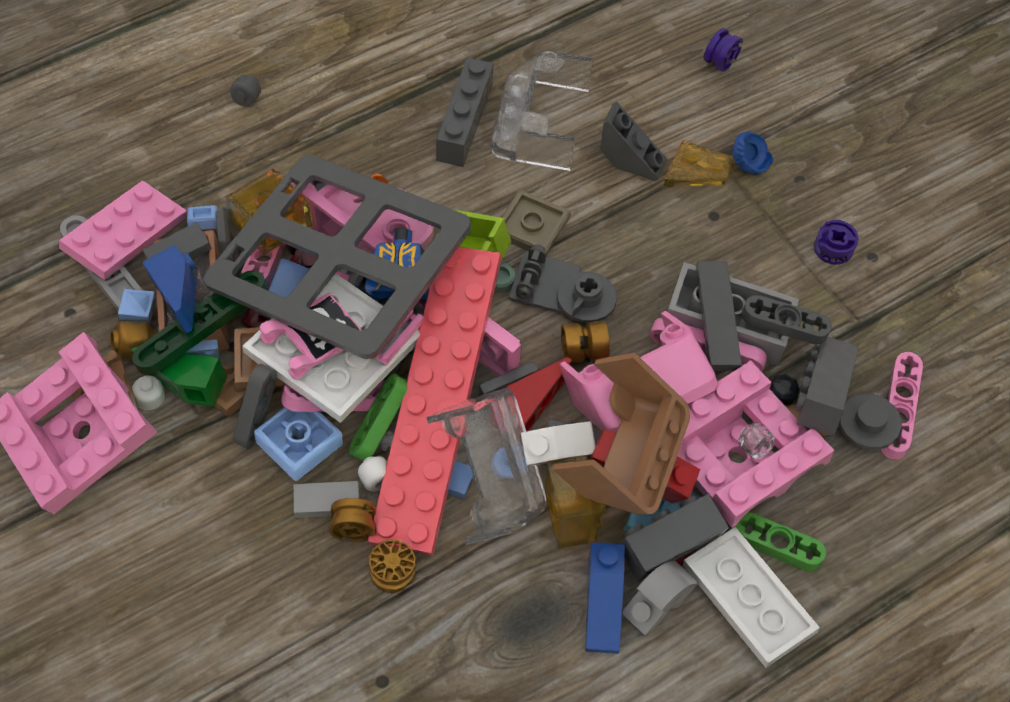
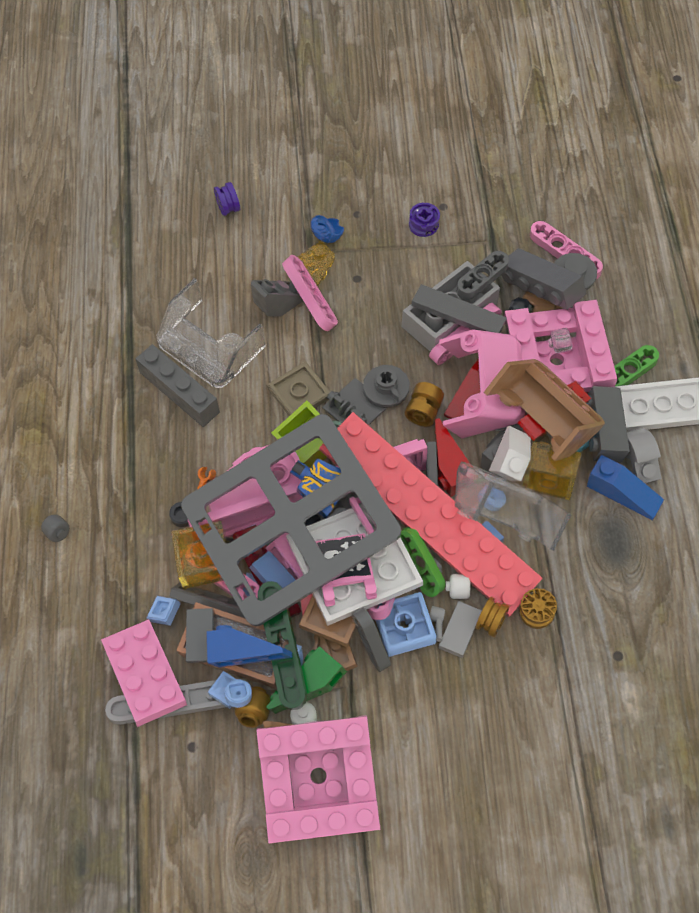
camera: 55 degrees left, 5 degrees up
none -> light blue tile [225,679,252,708]
none -> bright pink beam [282,255,338,332]
none -> light grey hand [430,606,445,642]

